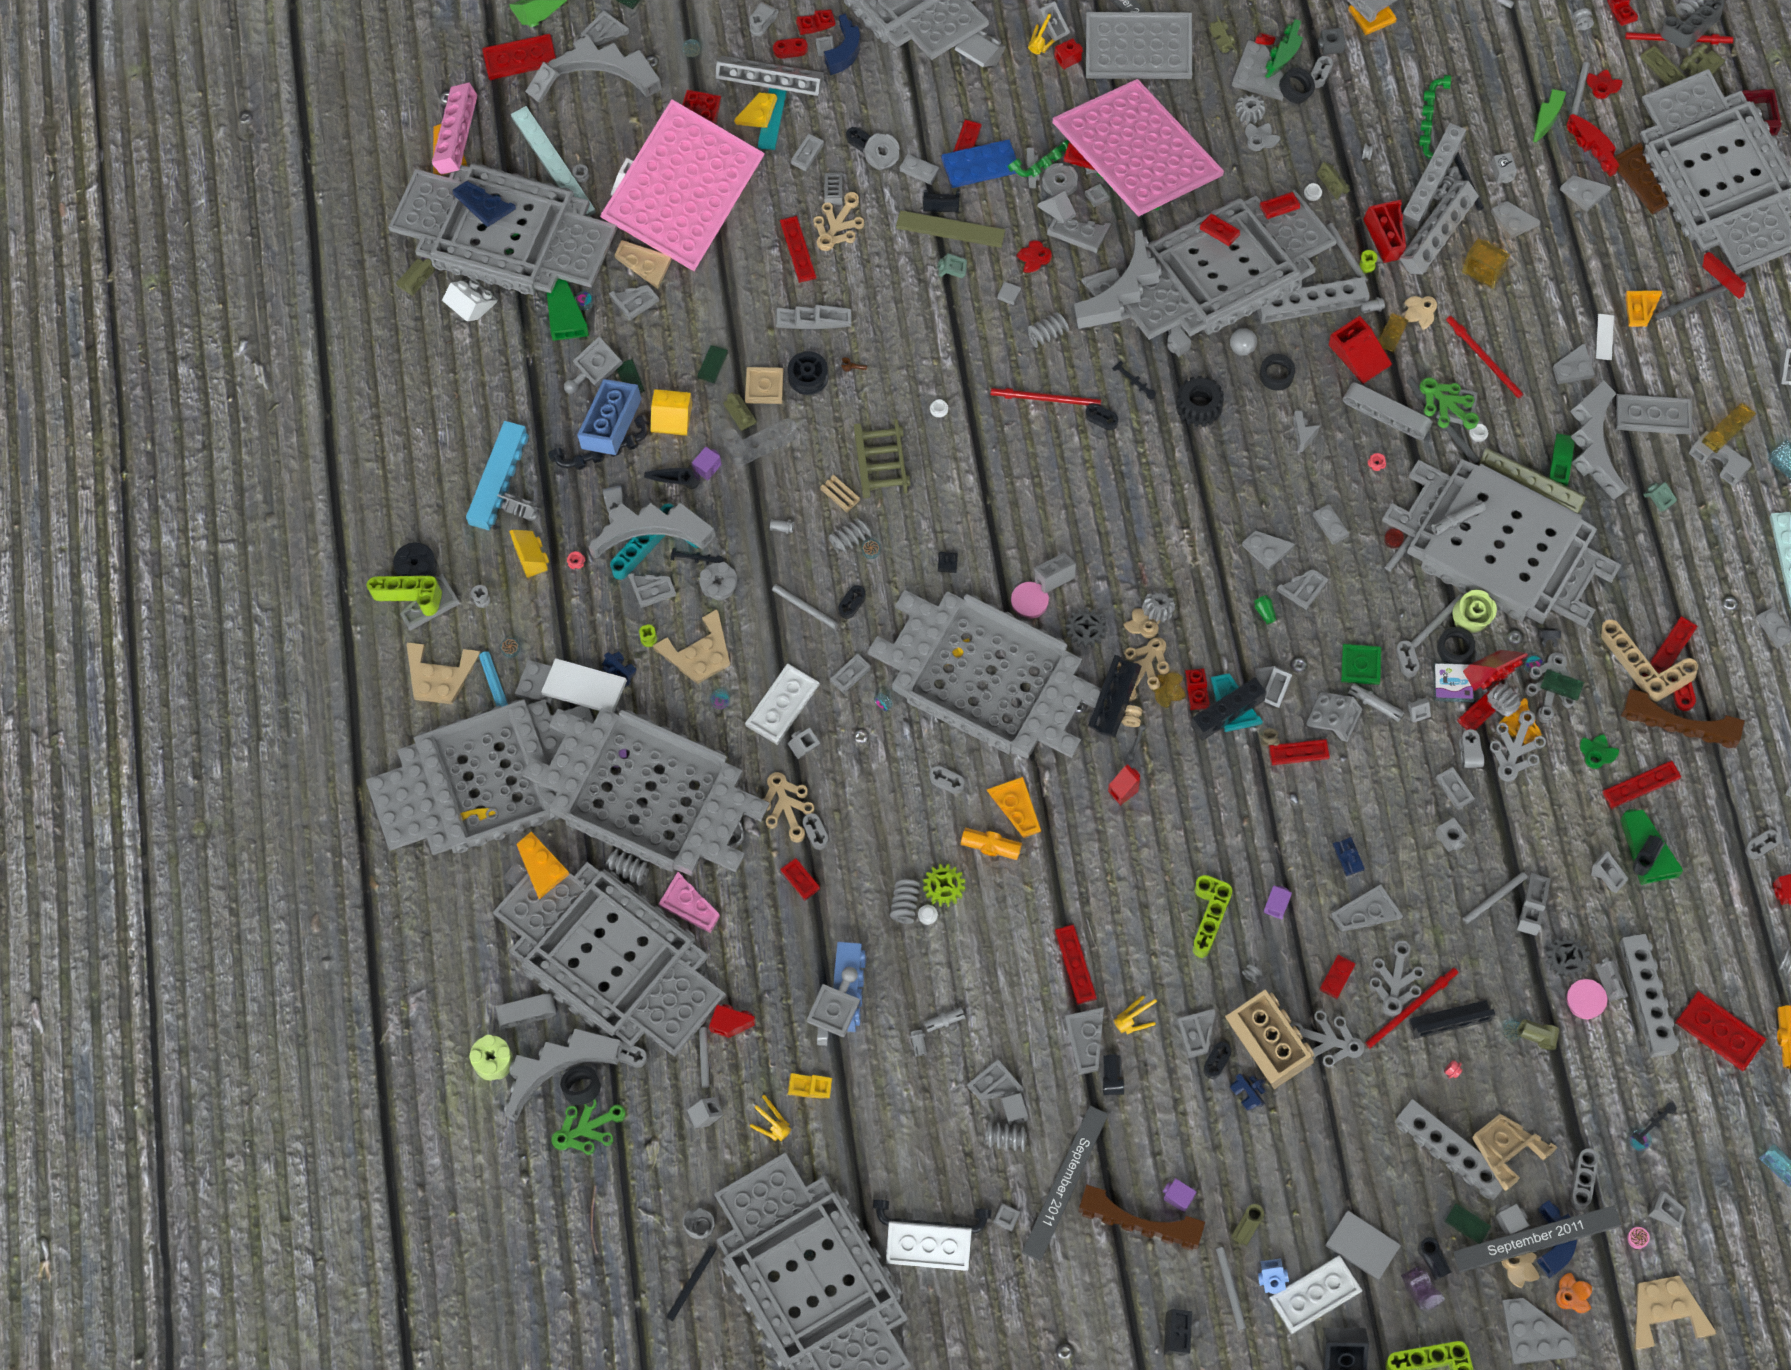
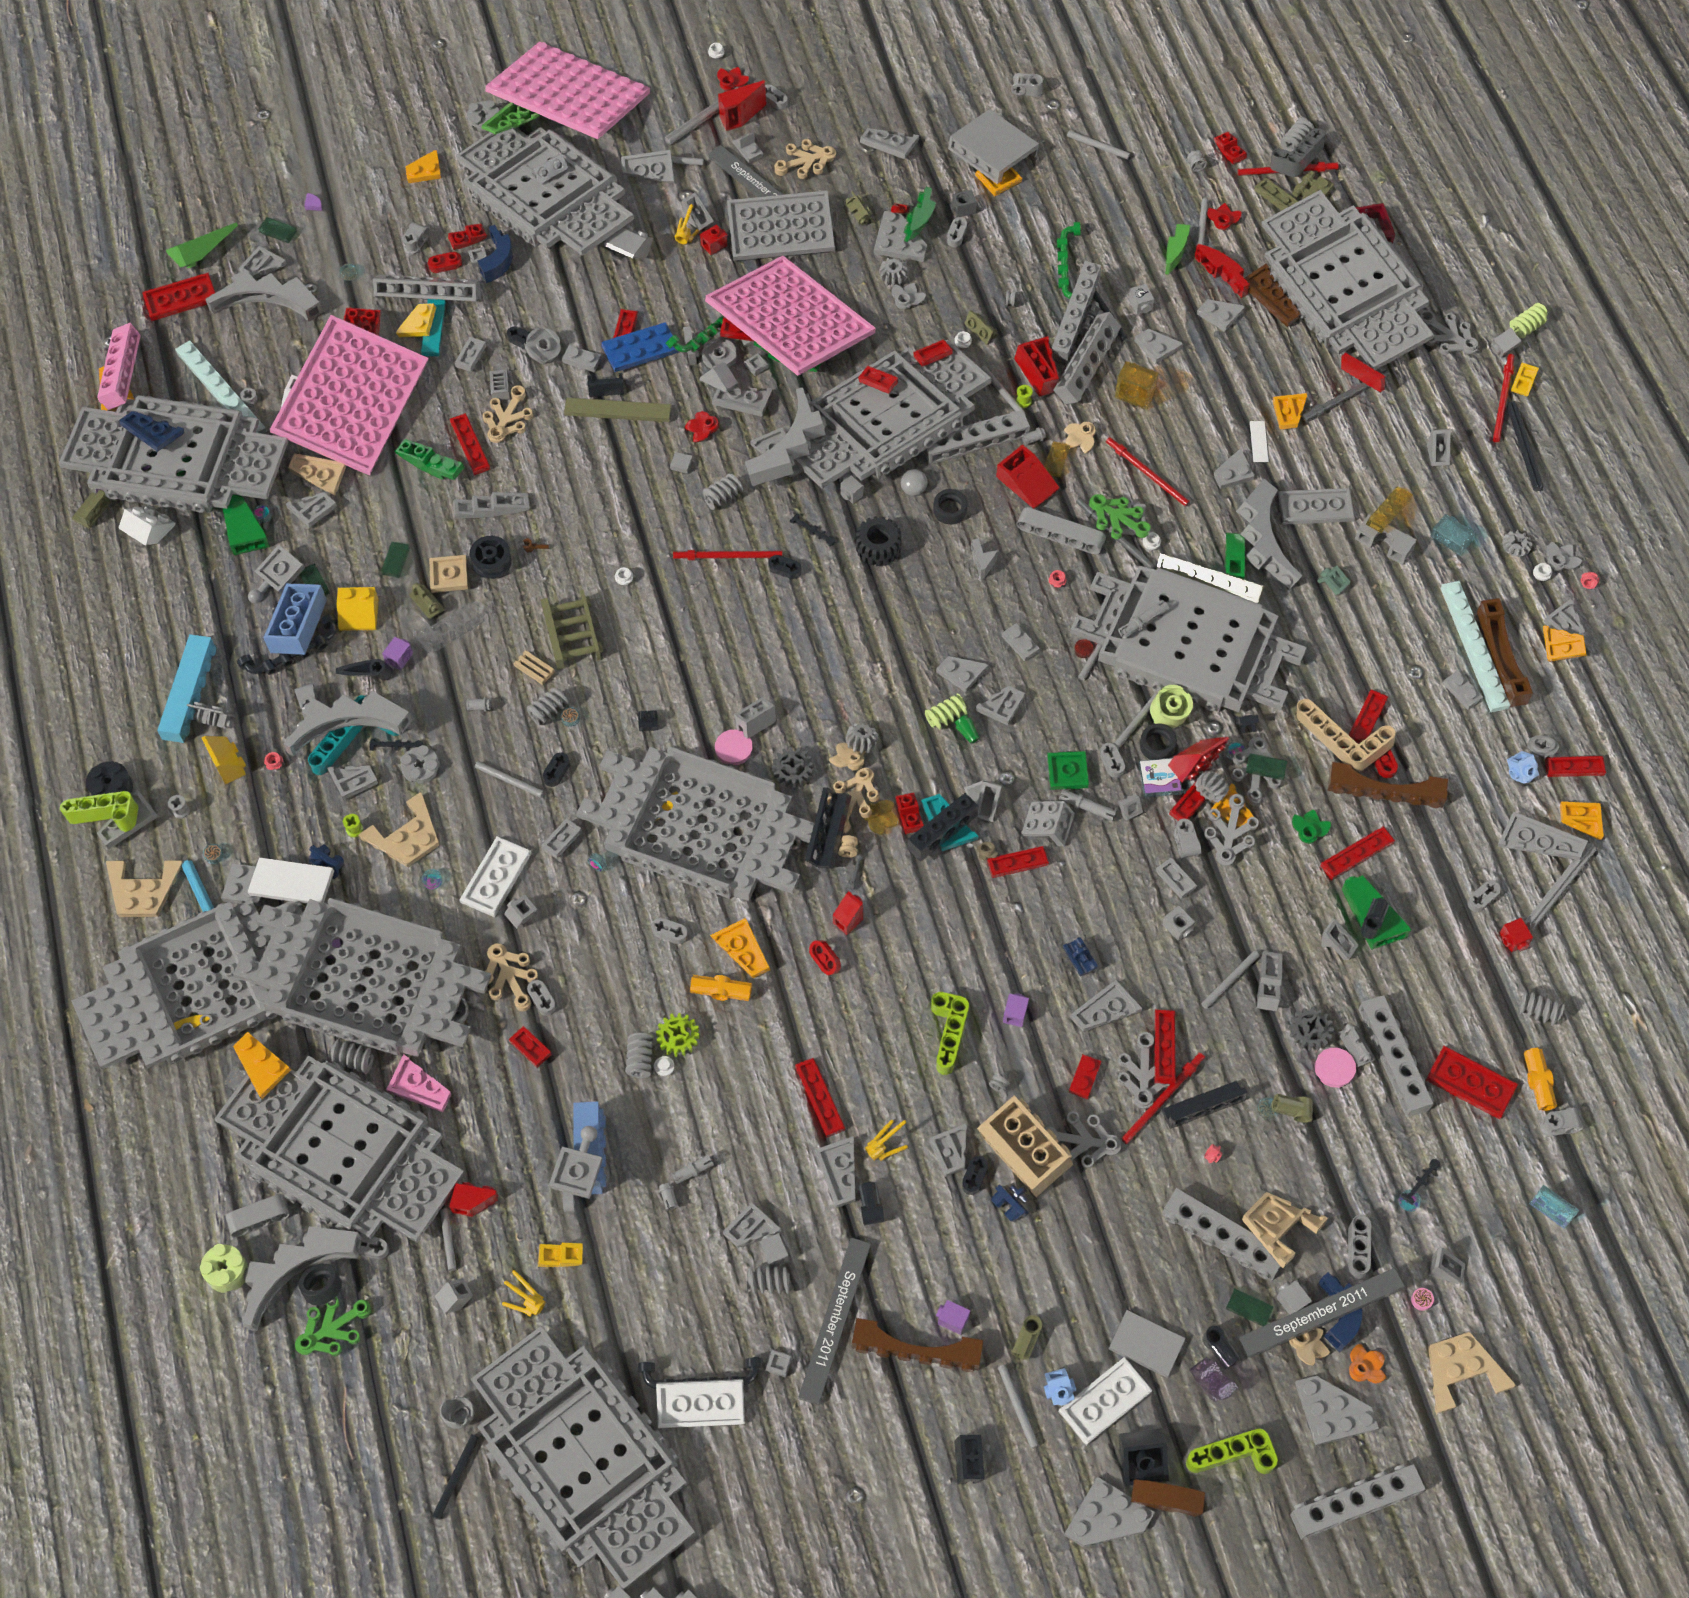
camera: 10 degrees left, 5 degrees down
light grey plate [525,62,559,102] -> none
sand green bracket [937,253,967,278] -> none
black tyre [1279,67,1315,103] -> none
none -> green slope [395,439,465,480]
none -> red plate [809,940,841,975]
none -> yellowish green piece [925,693,967,730]
none -> red tile [1154,1009,1176,1084]

